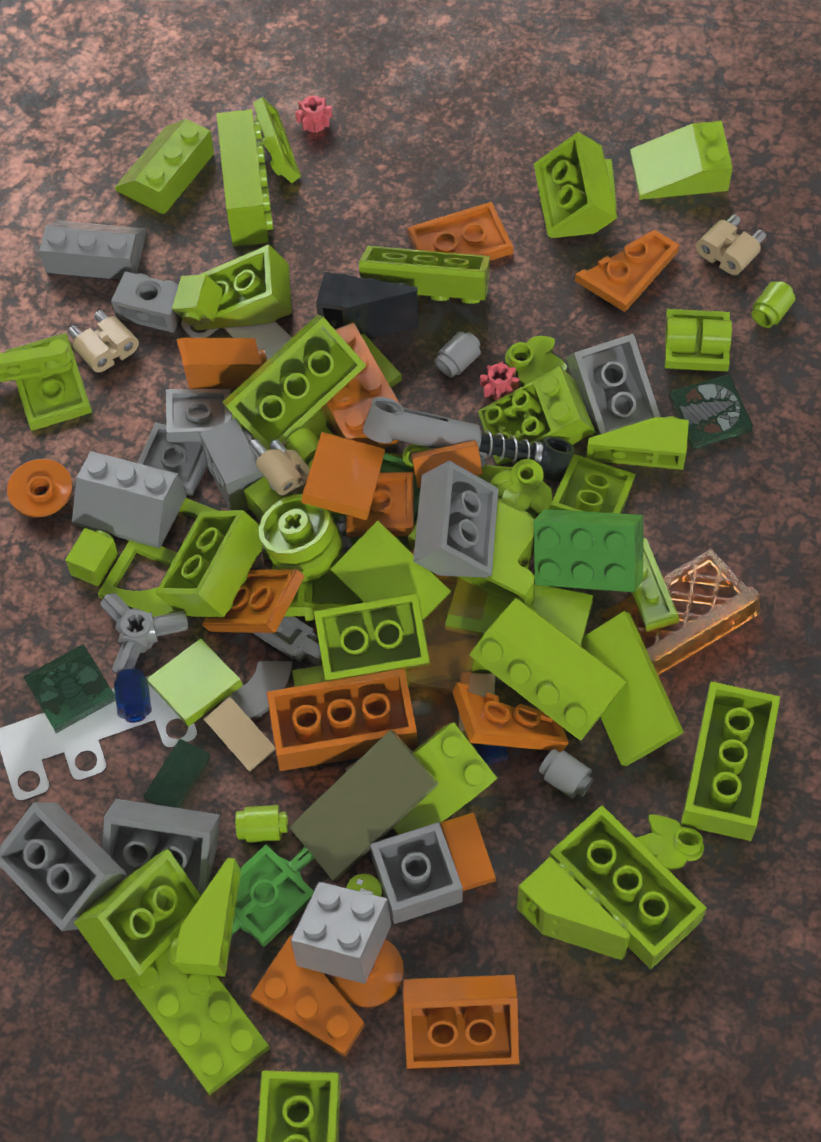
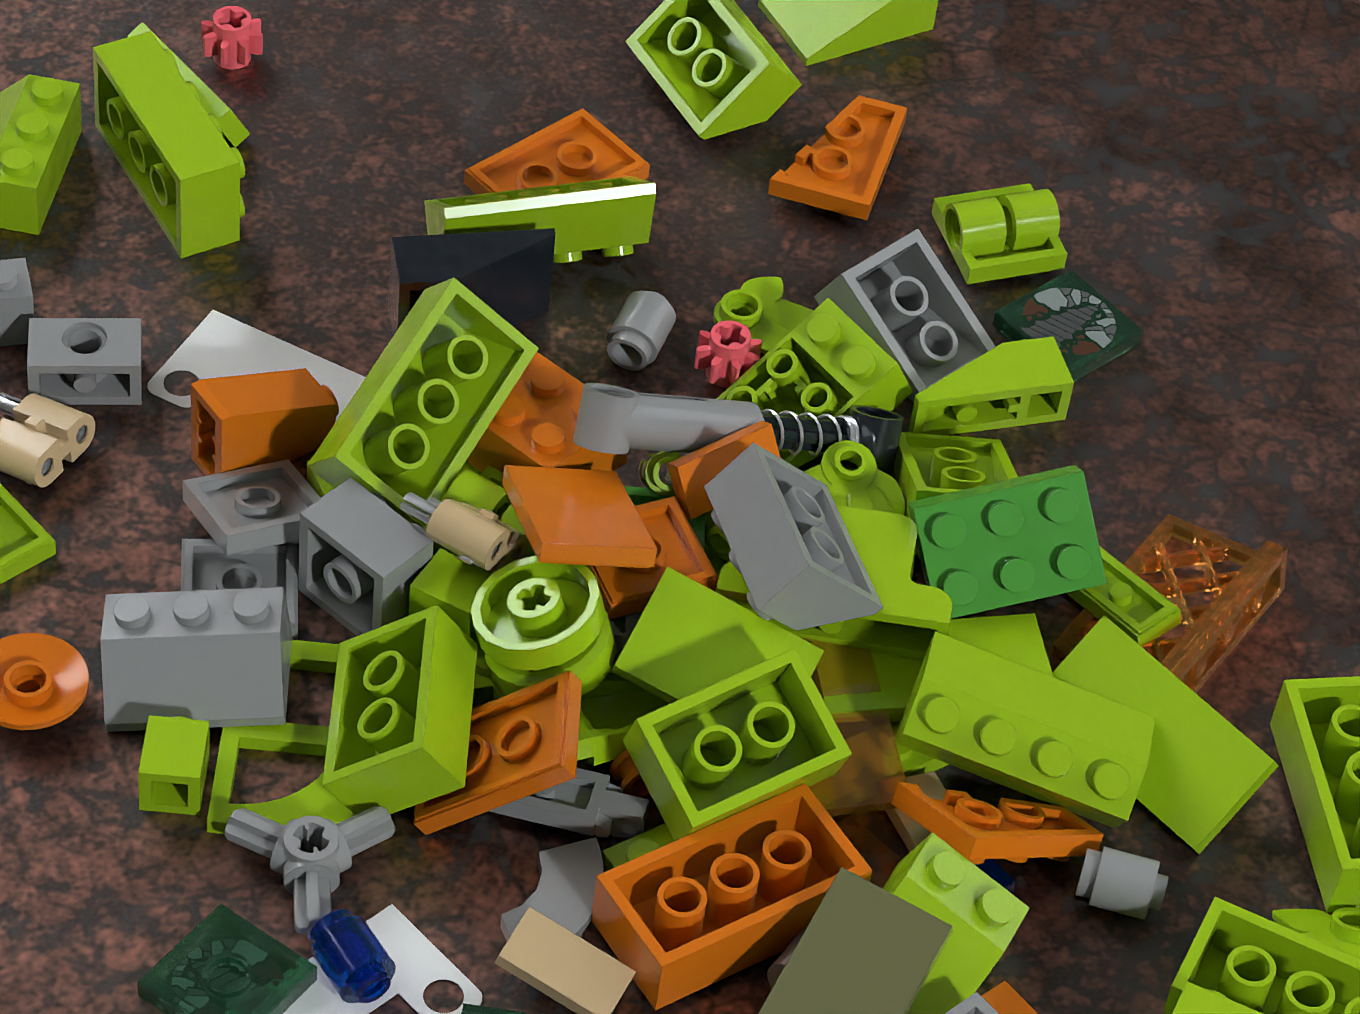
camera: 30 degrees left, 15 degrees down
lime tile [147,638,243,727] -> none
lime brick [172,274,223,326] -> none
lime slope [193,245,292,330] -> none
tan piece [696,214,766,275] -> none
lime brick [751,281,795,328] -> none

